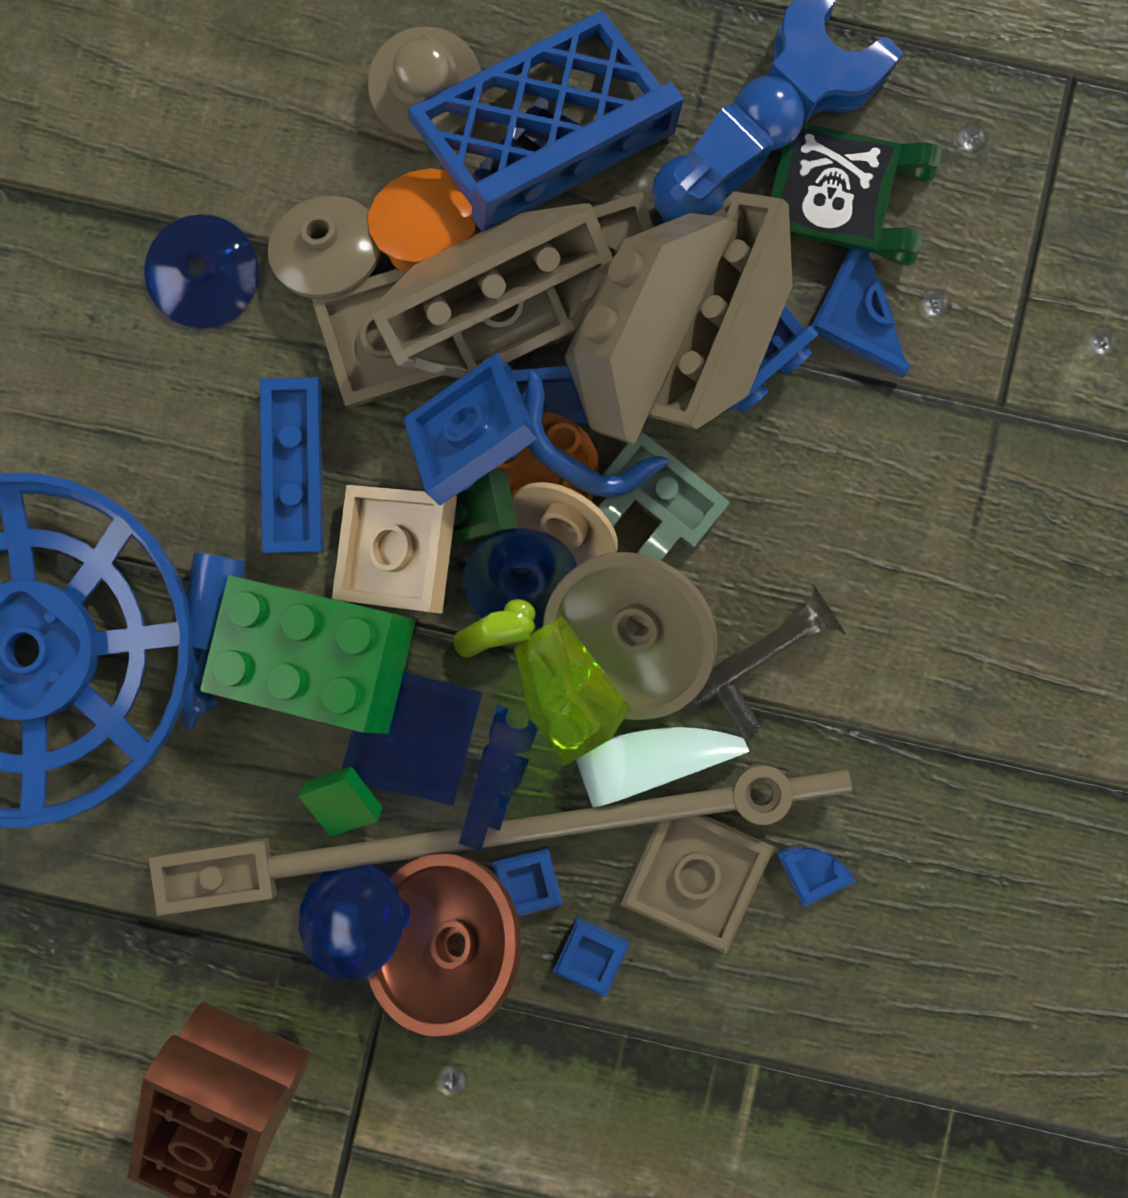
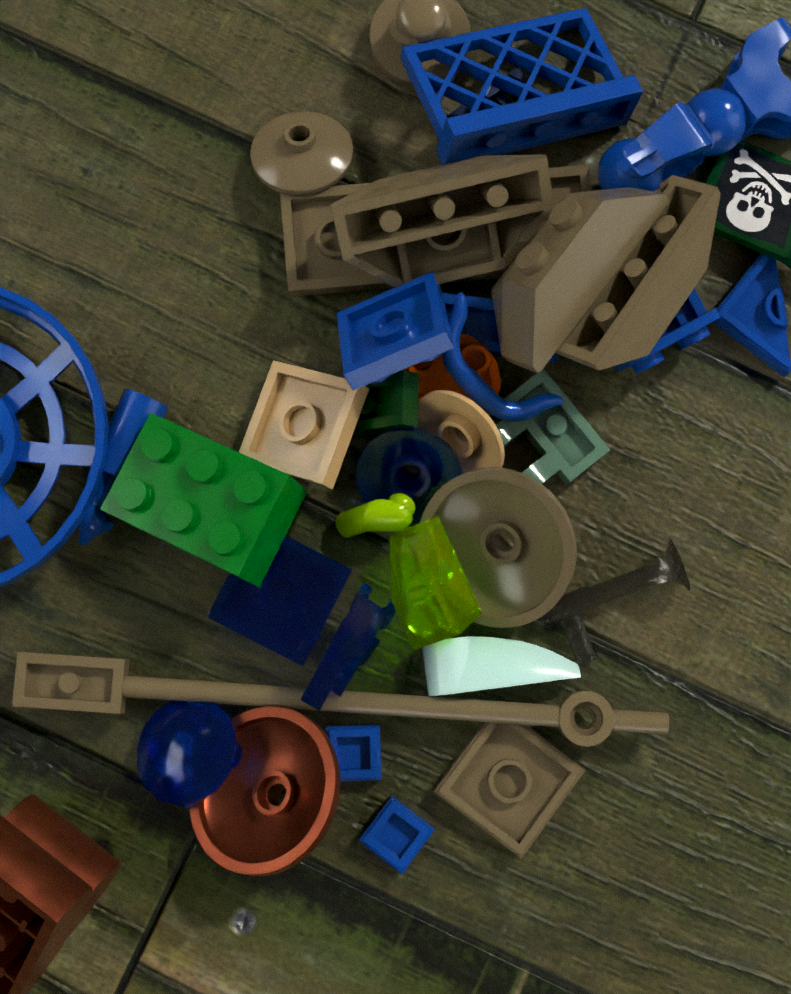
camera: 10 degrees right, 5 degrees down
clear blue dish [144,214,259,329] -> none
blue plate [260,377,324,554] -> none
green tile [298,766,383,837] -> none
orange dish [368,168,479,271] -> none
blue tile [776,846,856,907] -> none

